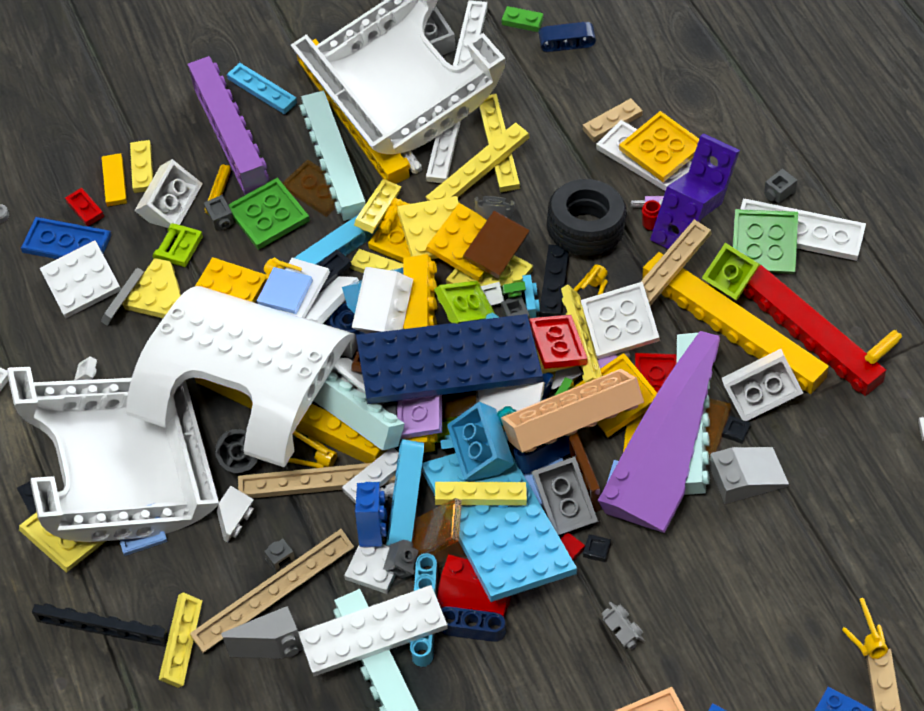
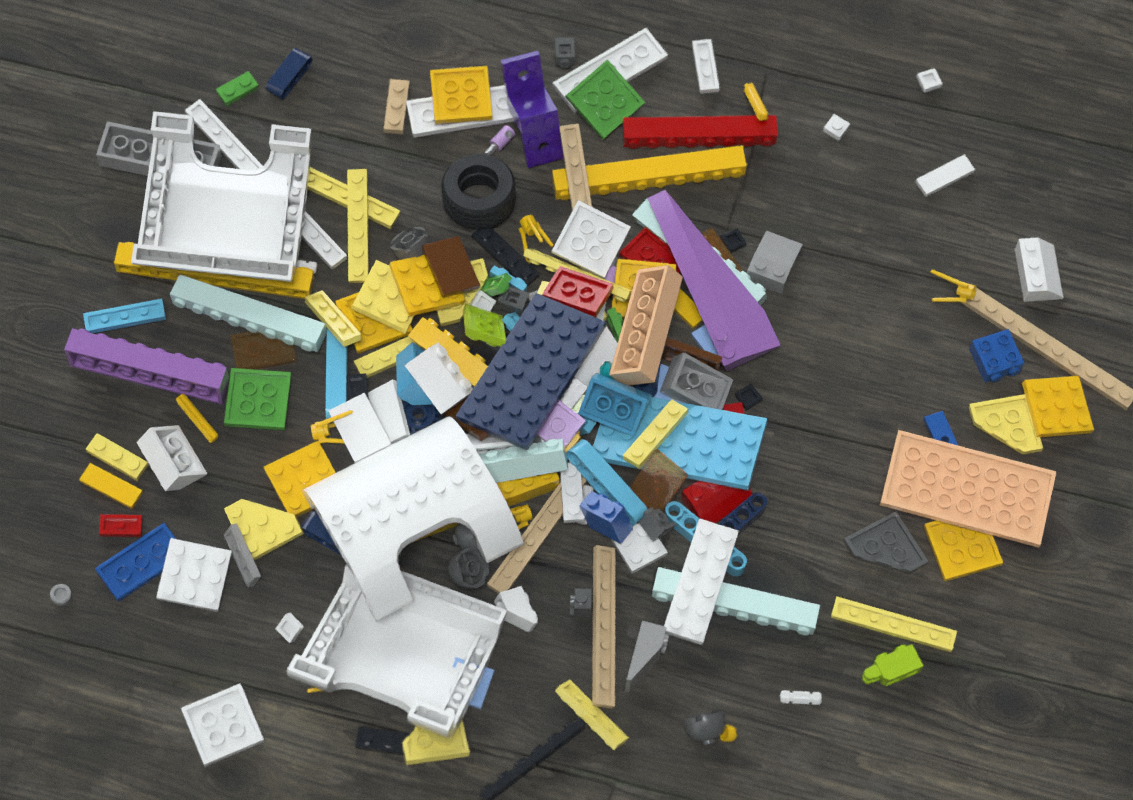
camera: 60 degrees left, 10 degrees up
lime plate [152,223,203,267] -> none
dark grey bracket [204,195,234,231] -> none
light blue tile [257,267,313,314] -> none
light grey hinge [602,602,645,650] -> none
red brick [642,200,661,230] -> none
lime slope [702,243,760,301] -> none
white slope [722,349,803,421] -> none
none -> white plate [692,39,719,94]

